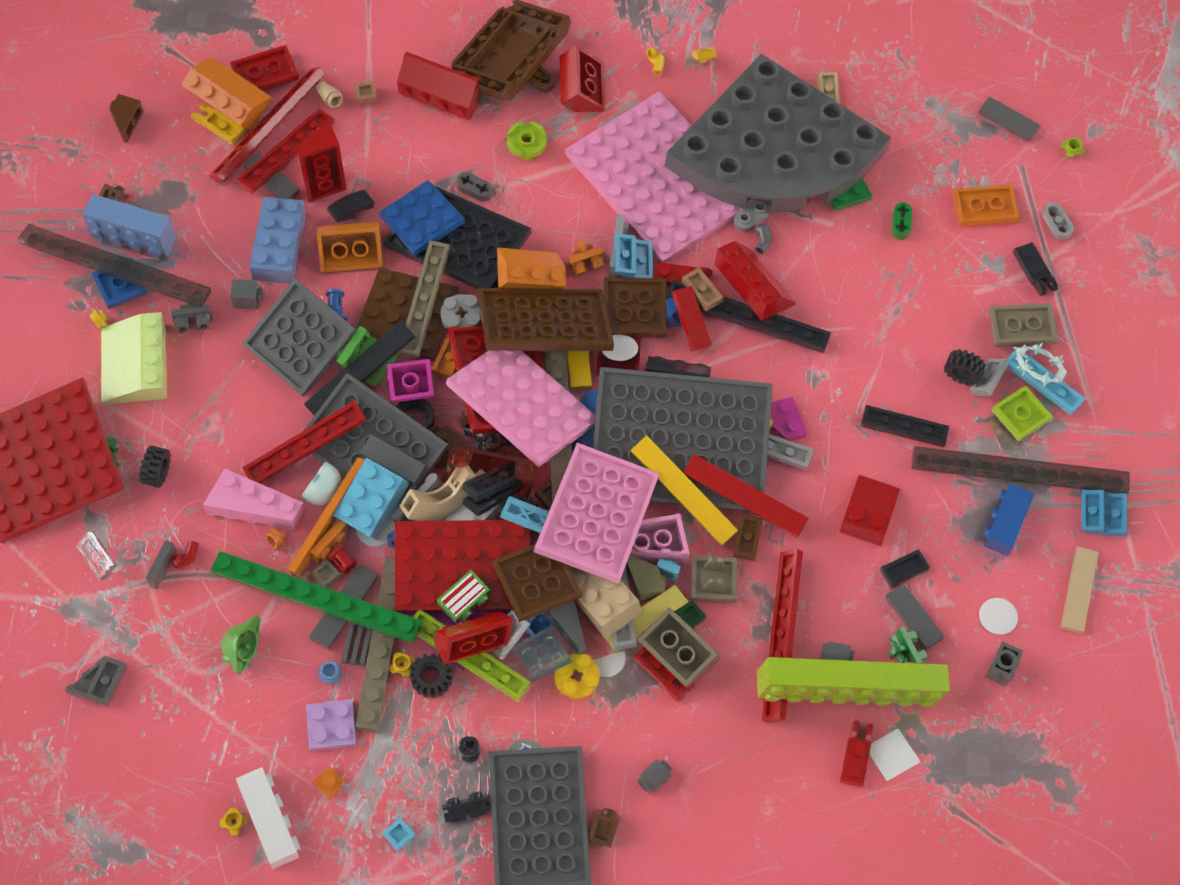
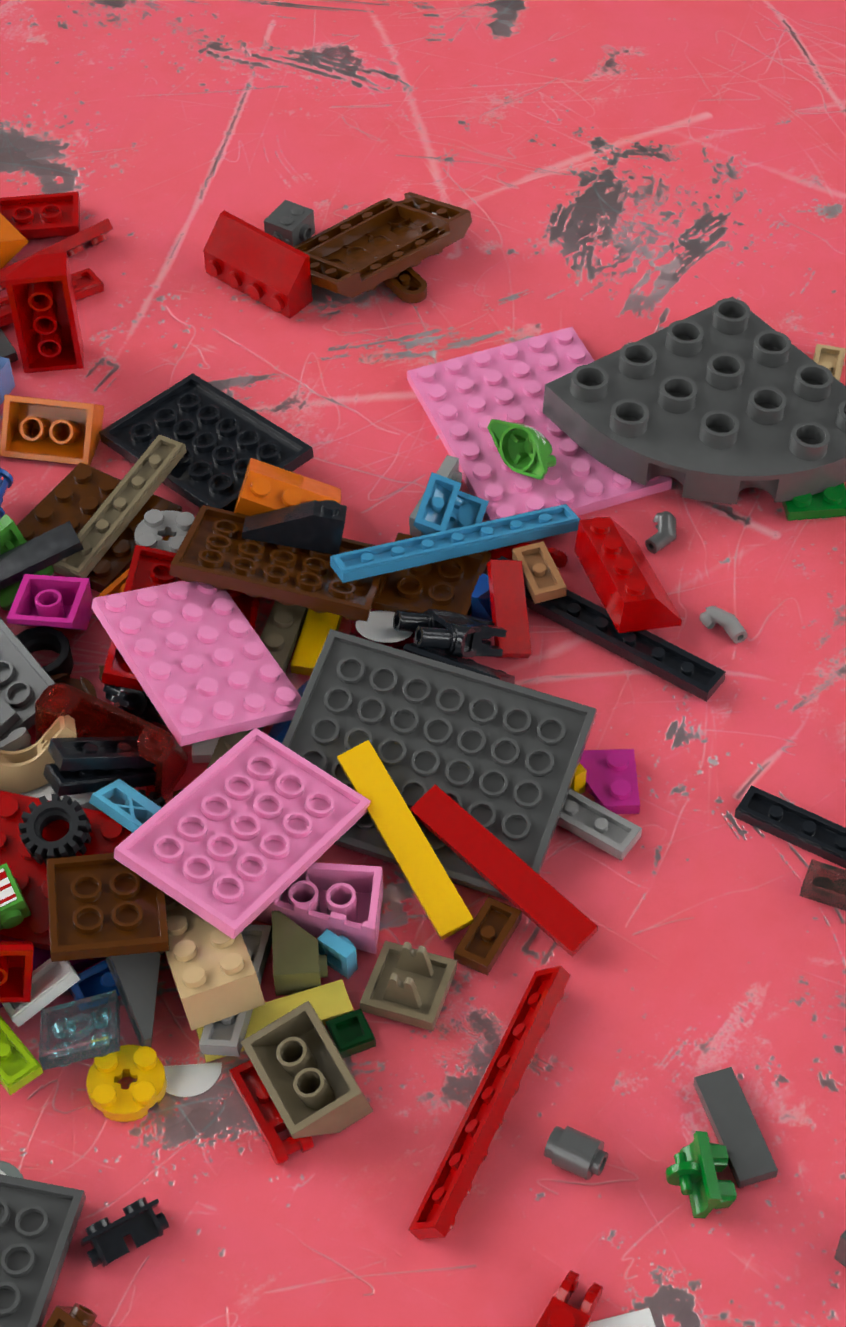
camera: 20 degrees right, 15 degrees down
tan cone [316,81,343,108] -> none
black slope [327,190,374,222] -> none
medium nougat plate [354,81,377,104] -> none
blue plate [378,180,465,256] -> none
dark grey beam [457,172,493,202] -> none
lime plate [507,122,547,161] -> none
red slope [559,45,605,112] -> none
orange hips [566,239,605,276] -> none
dark grey brick [637,759,672,794] -> none
yellow arm [646,47,665,76] -> none
yellow plate [692,47,717,63] -> none
light grey plate [734,200,770,232] -> none
lime brick [757,657,950,707] -> none
red slope [839,474,900,546] -> none
black tile [880,549,930,588] -> none
none -> black tyre [19,794,92,866]
none -> black hinge [80,1197,169,1267]
none -> black slope [241,500,347,555]
none -> dark grey head [264,200,315,247]
none -> dark azure tile [330,504,581,583]
none -> black connector [393,609,507,657]
none -> bright green hat [487,419,556,480]
none -> light grey arm [699,606,748,644]

